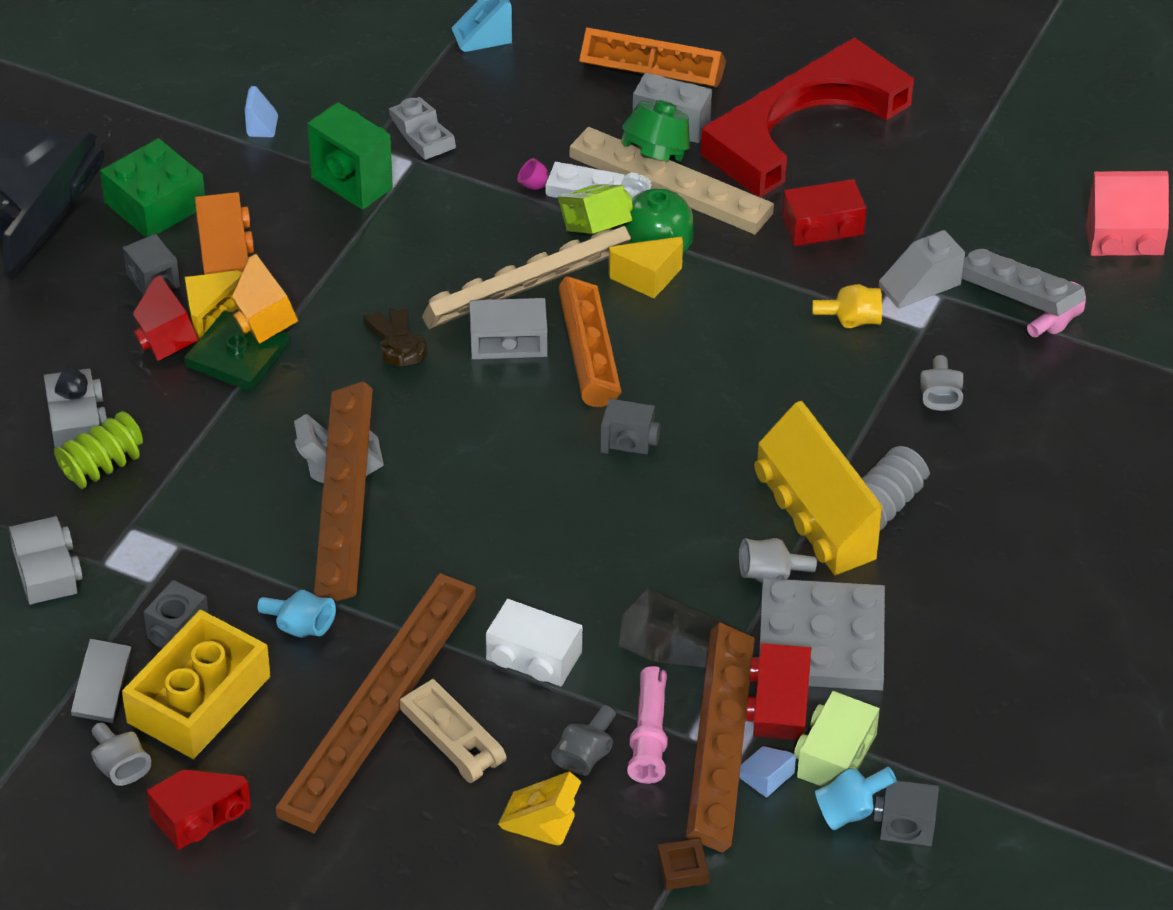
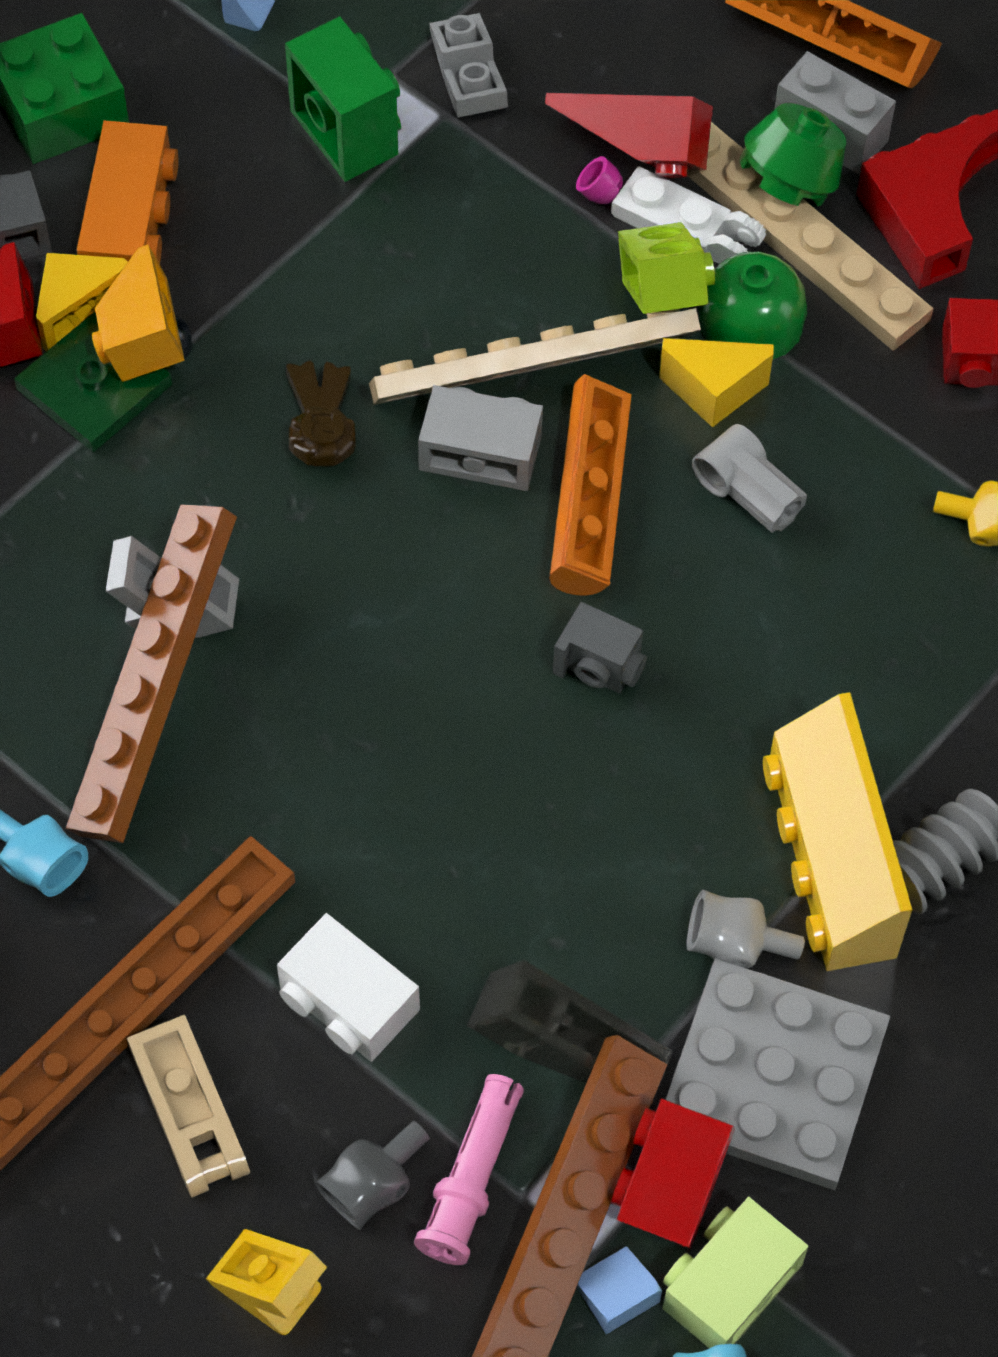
camera: 15 degrees right, 15 degrees up
none -> slope [545,93,713,178]
none -> light grey piece [692,424,807,532]

